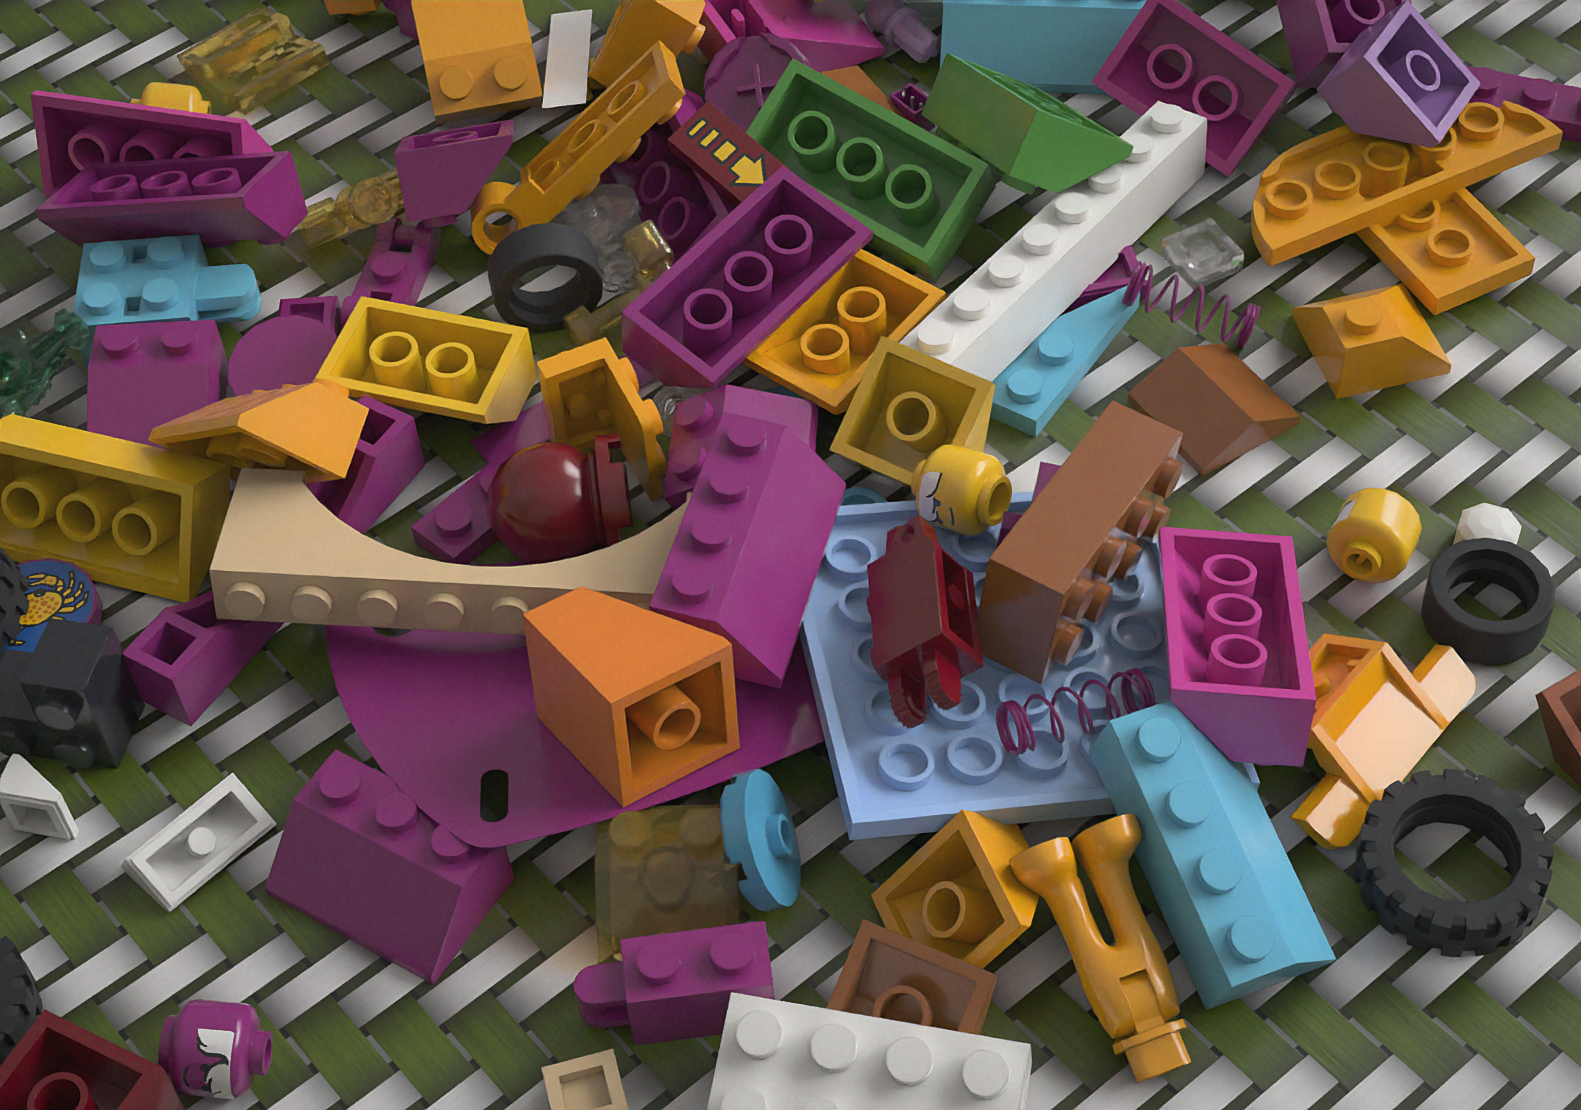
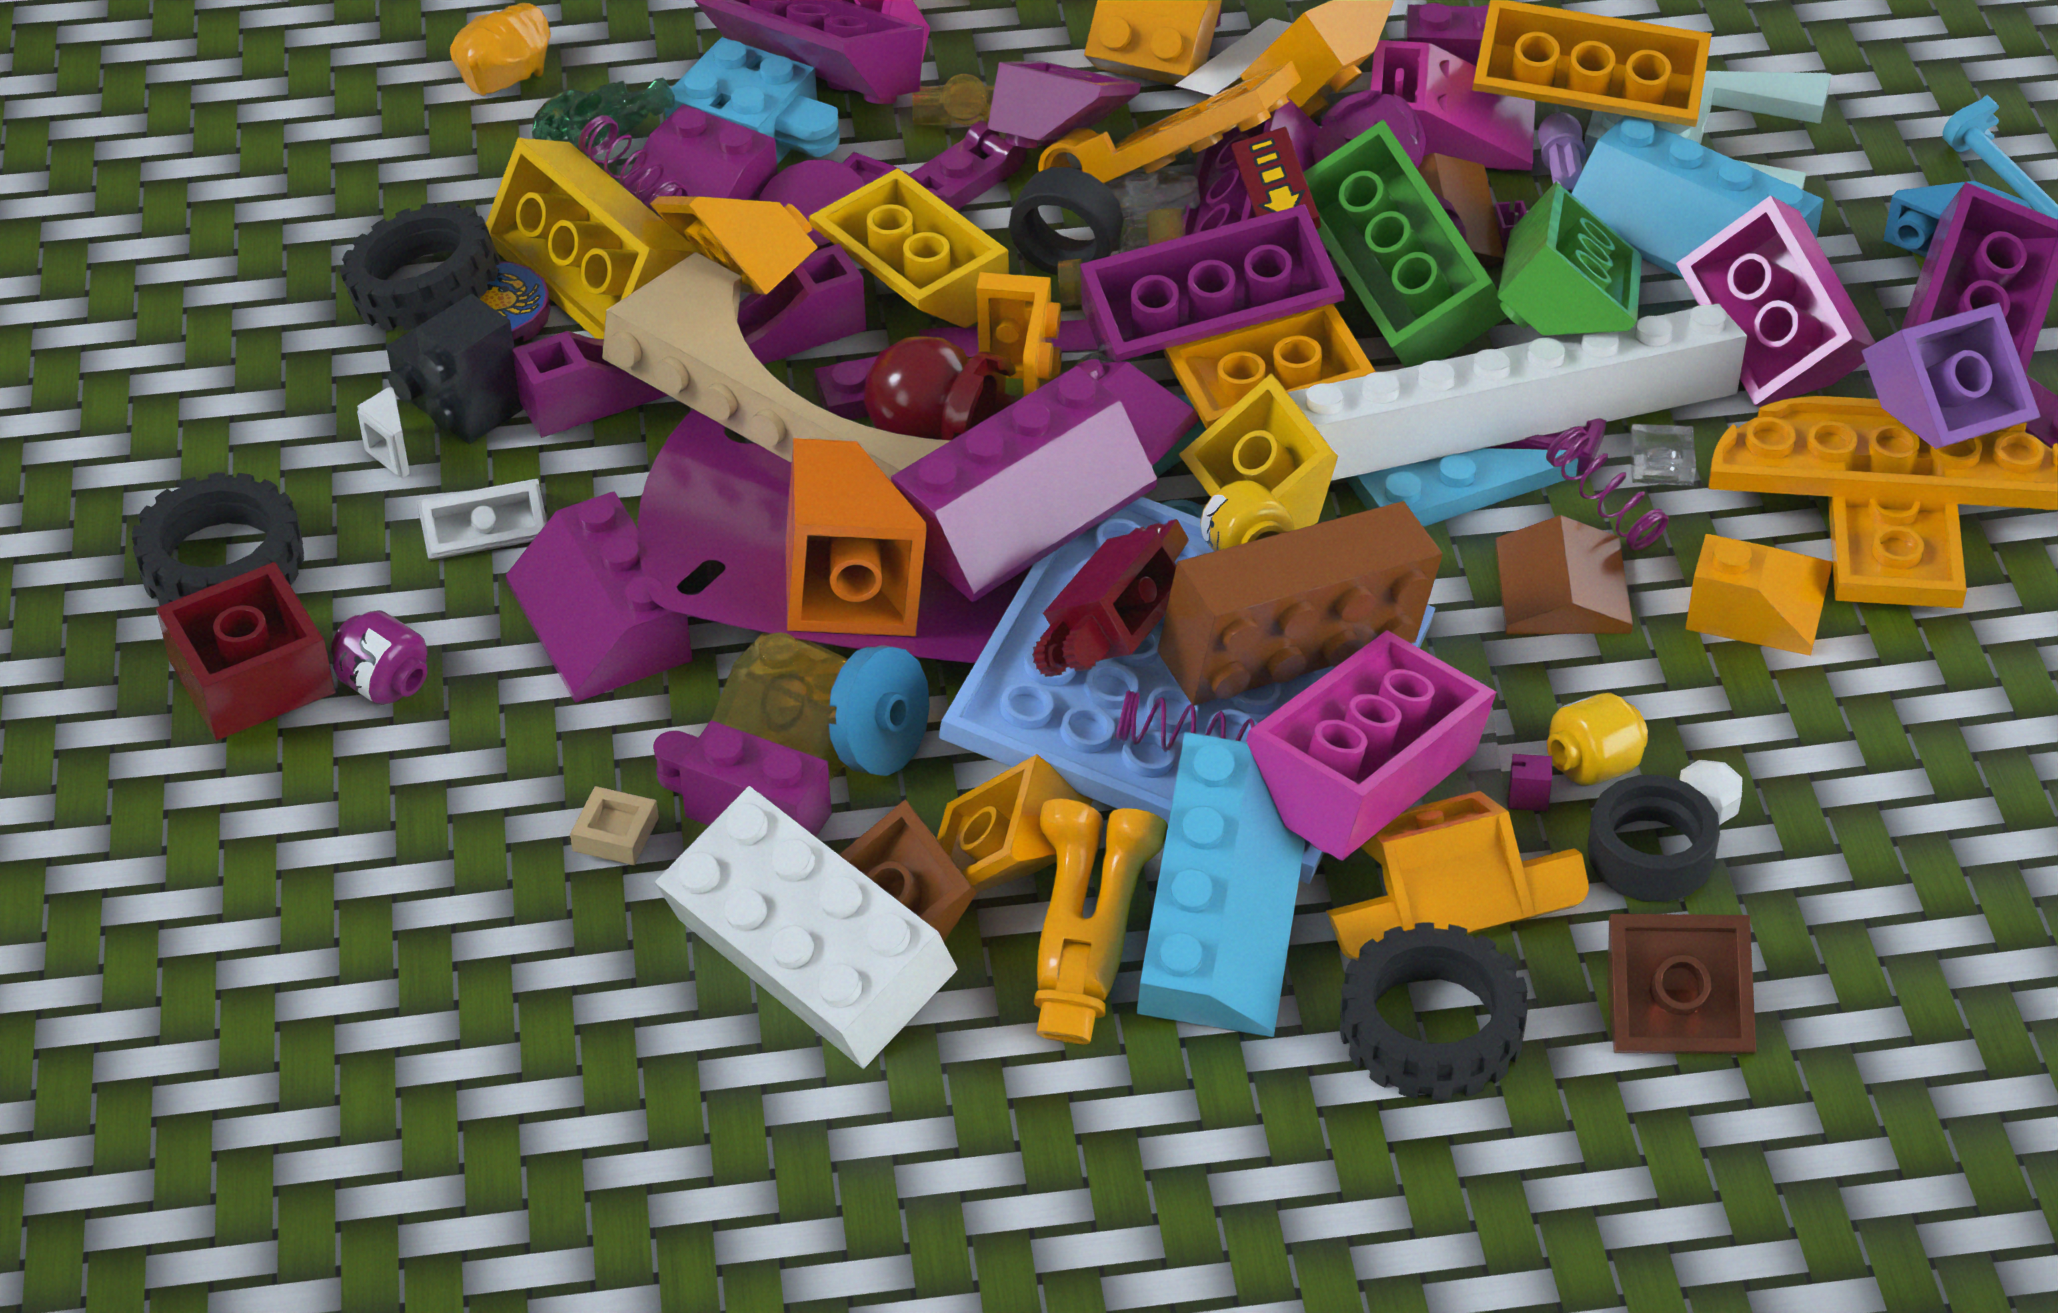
camera: 30 degrees right, 5 degrees down
none -> magenta piece [578,116,688,220]
none -> magenta piece [1508,754,1552,811]

